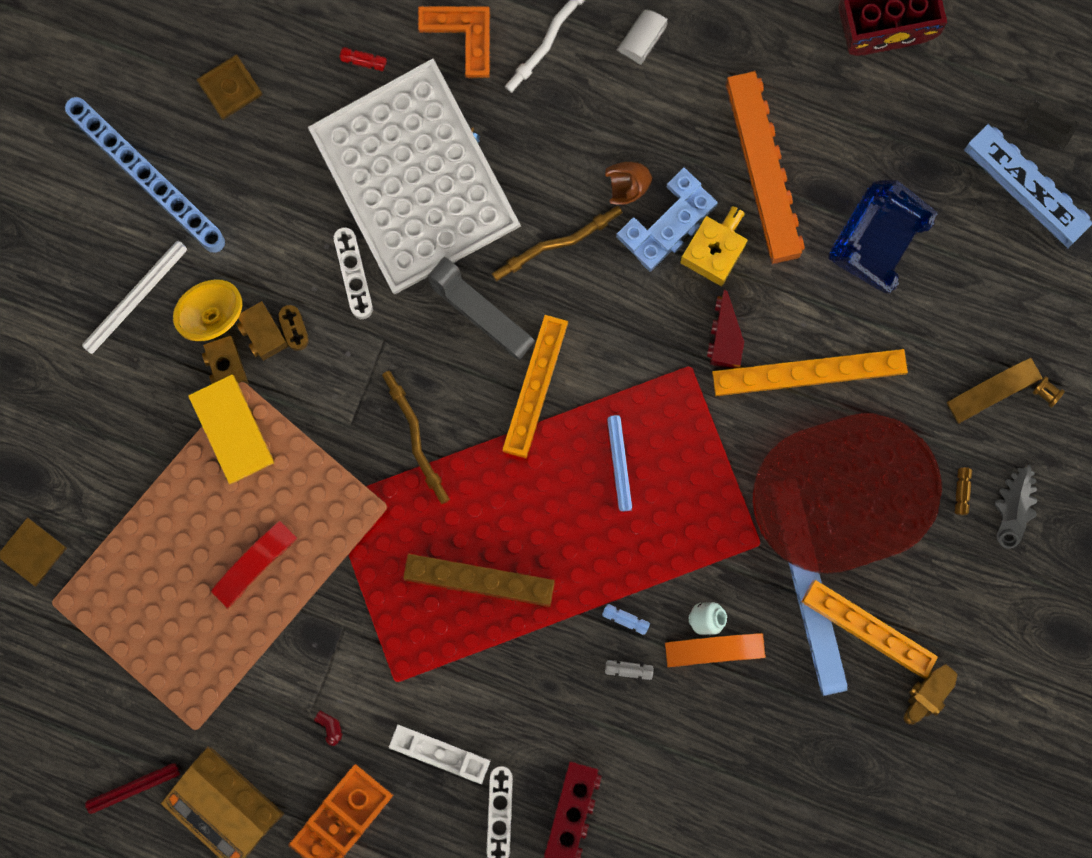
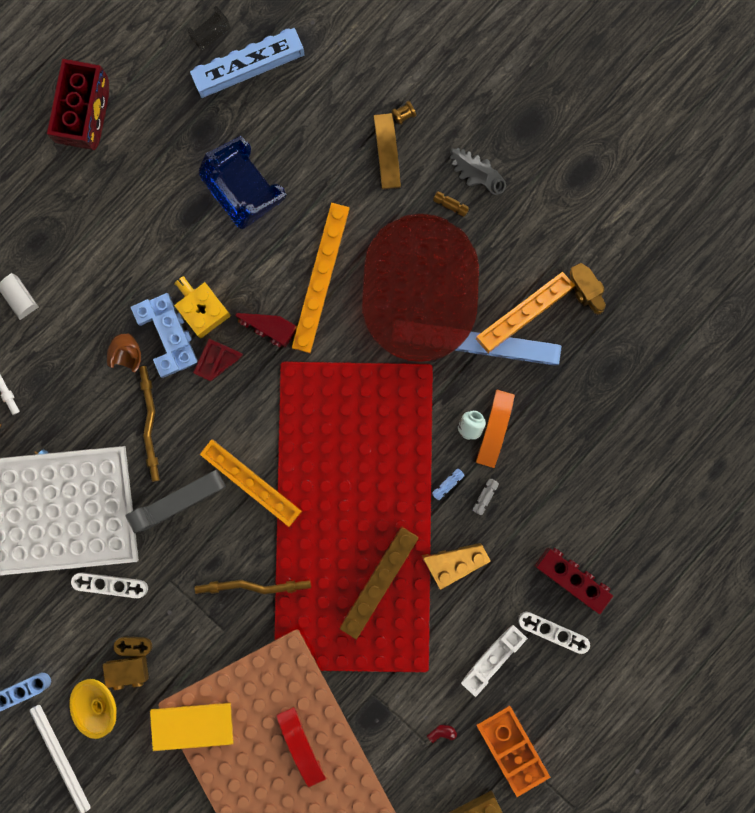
camera: 75 degrees left, 5 degrees up
pearl gold brick [202,336,249,385] -> none
light blue axle [607,415,632,511] -> none
orange brick [726,71,805,264] -> none
none -> dark red wing [193,339,243,382]
none -> wing [422,543,491,590]

